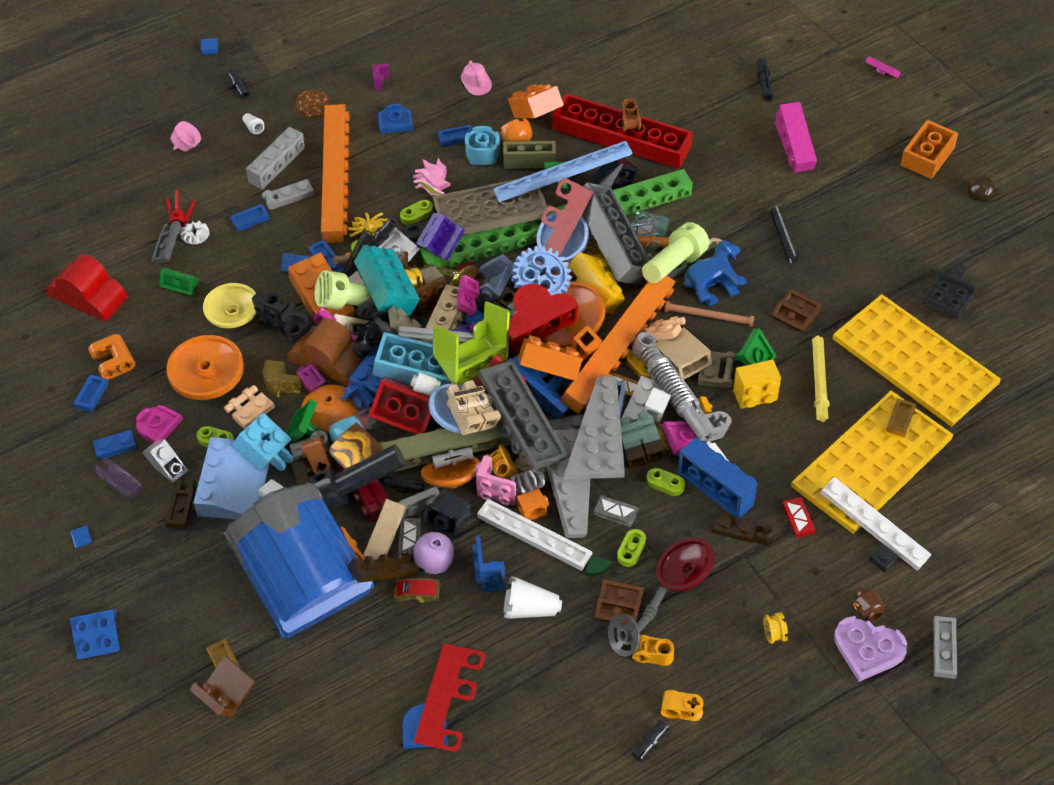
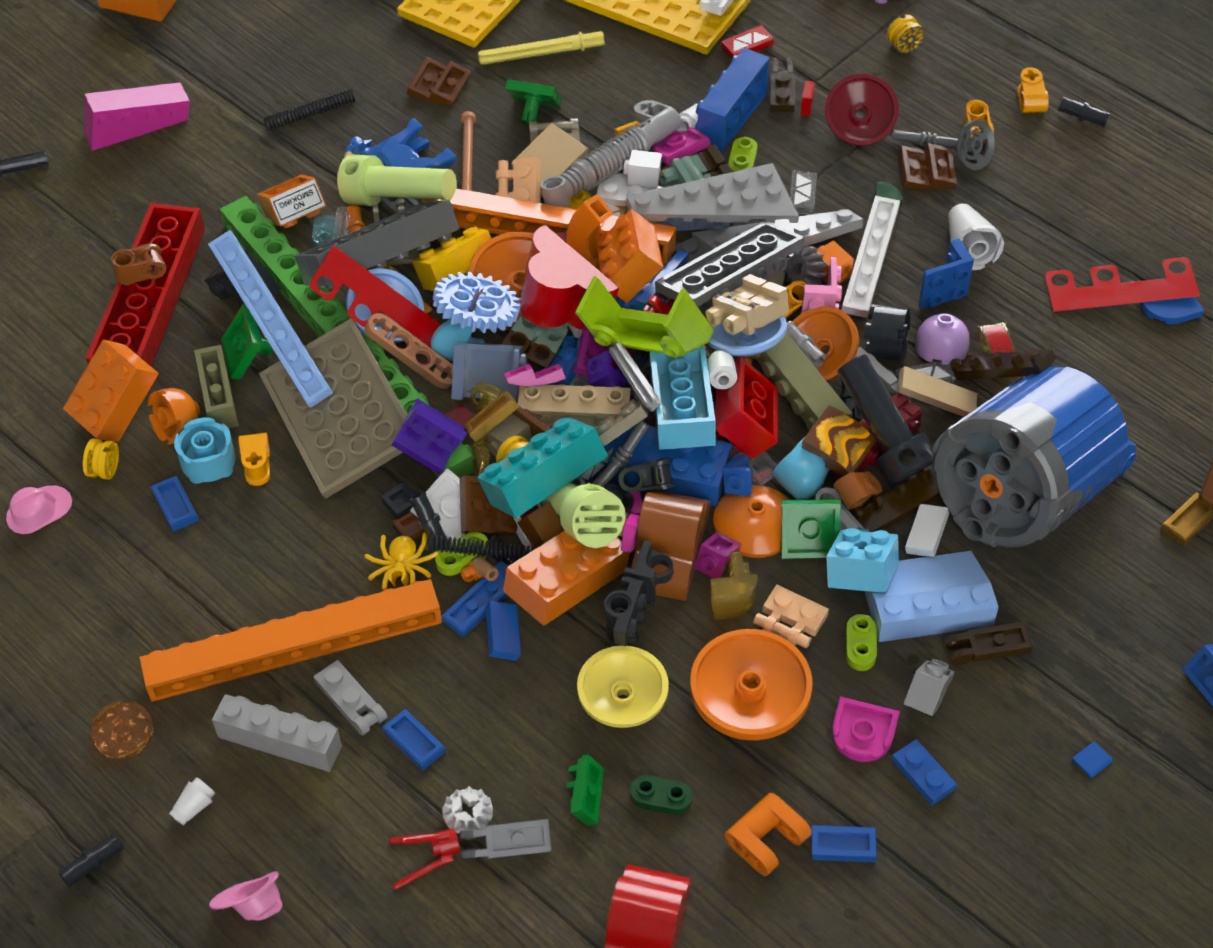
camera: 105 degrees left, 0 degrees up
clear purple hinge [93,457,144,501] -> none
magenta bracket [372,64,390,91] -> none
blue tile [378,104,413,134] -> none
lime plate [400,200,433,225] -> none
bright pink hair [413,158,451,196] -> none
lime plate [617,529,646,567] -> none
yellow brick [733,360,781,409] -> none
none -> yellow wheel [83,438,119,480]
none -> light orange piece [239,432,270,486]
none -> brick [256,175,326,228]
none -> nougat beam [365,313,453,389]
none -> pearl gold tile [464,391,519,442]
none -> dark green plate [630,775,692,815]
none -> red tile [800,81,815,116]

